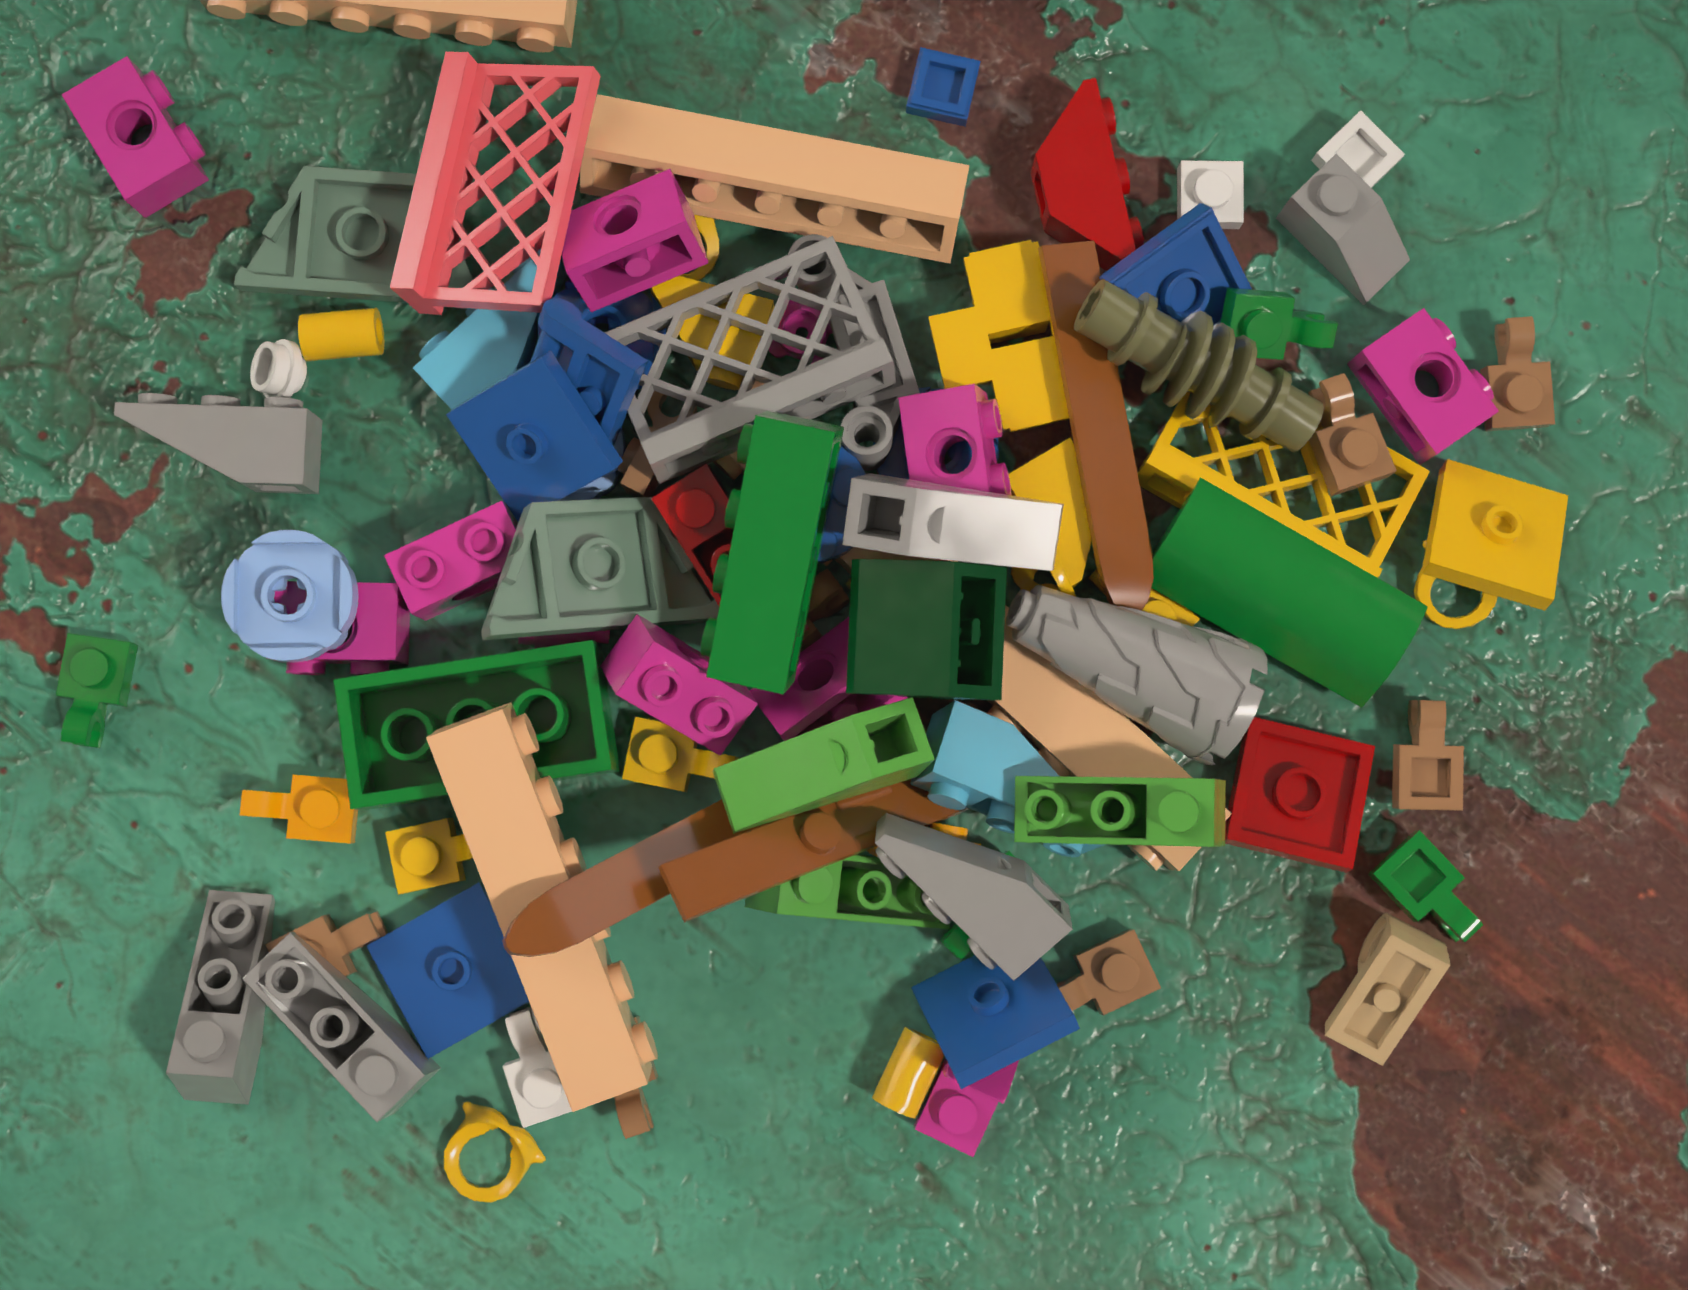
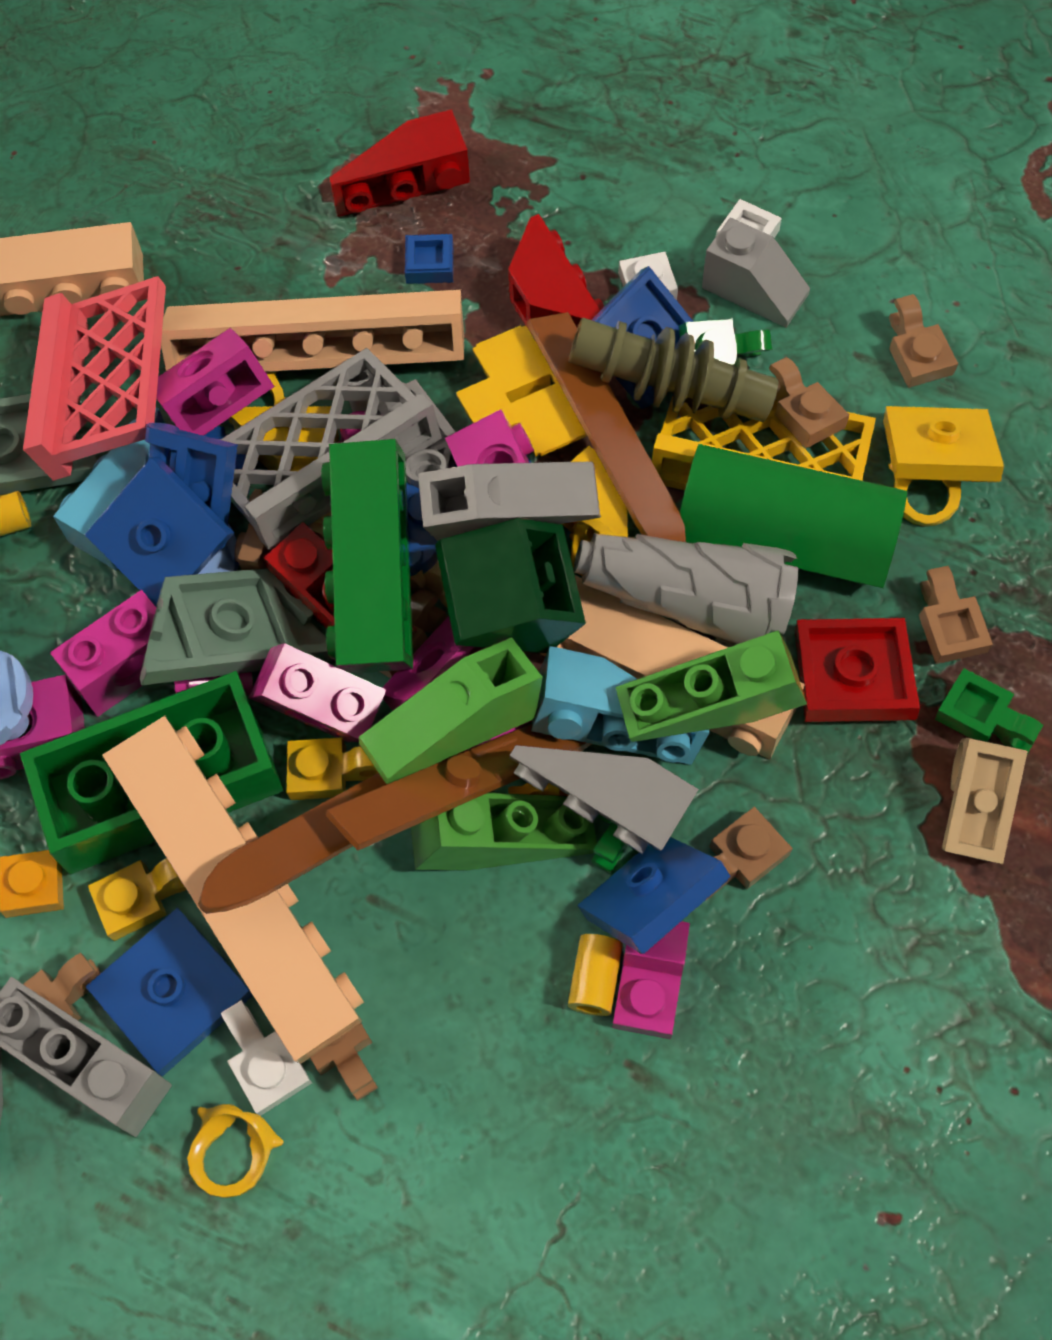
camera: 10 degrees left, 20 degrees down
dark pink brick [1347,308,1499,465] -> none

